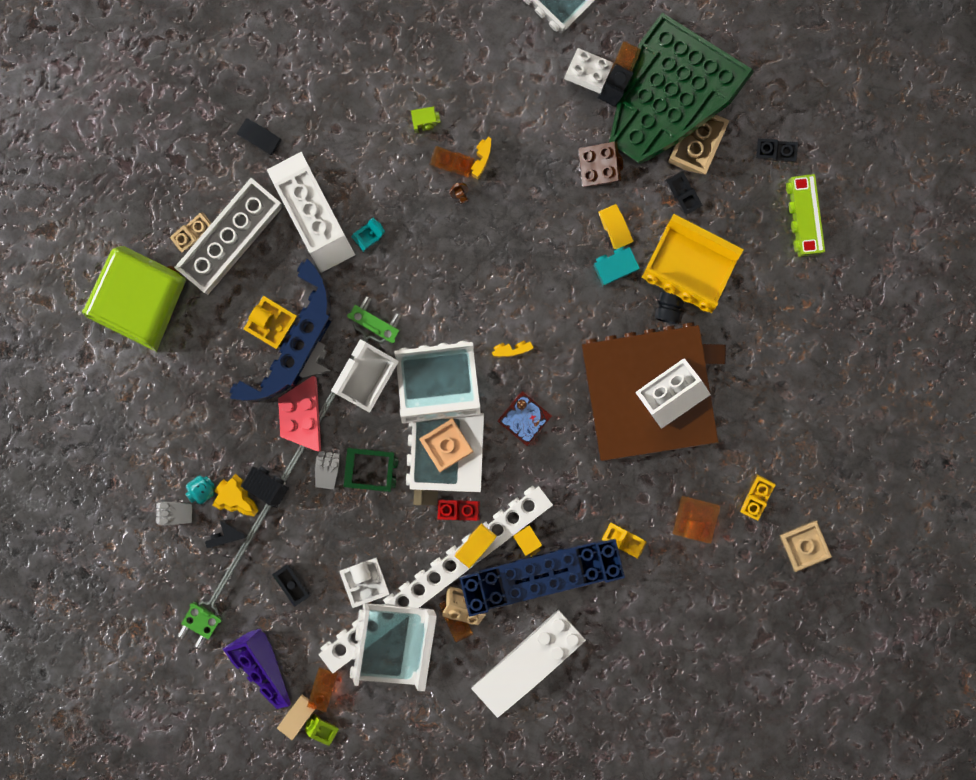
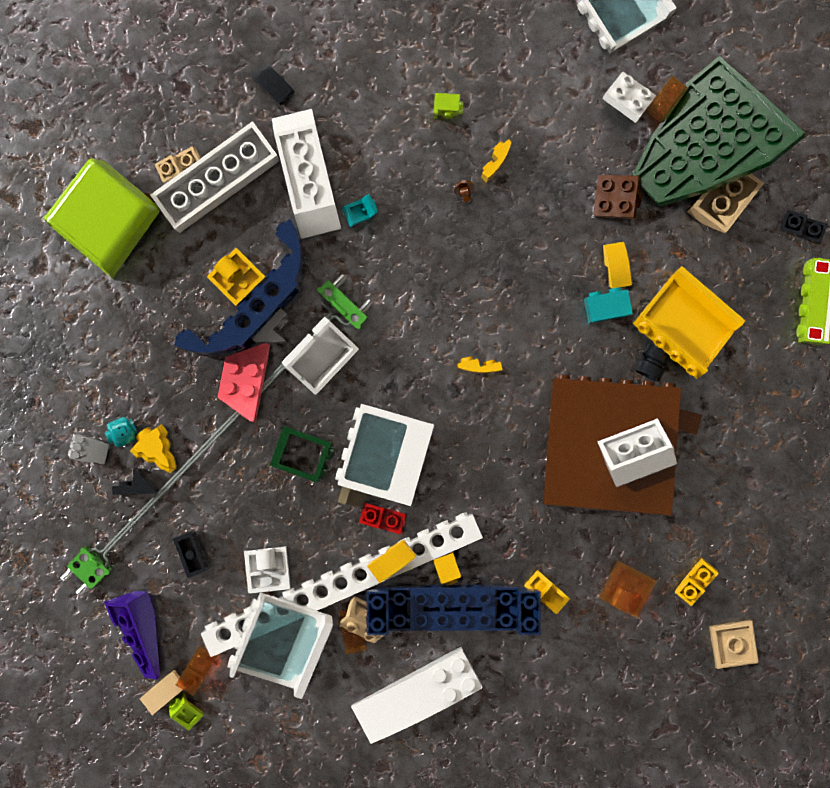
camera: 15 degrees right, 0 degrees up
black brick [241,466,289,508] -> none
light grey hand [315,451,341,490] -> none
clear light blue panel [394,341,481,424] -> none
light nougat tile [419,418,473,473] -> none
clear orange slope [429,146,475,178] -> none
tile [497,391,552,446] -> none
black slope [597,63,633,107] -> none
black slope [665,171,703,215] -> none

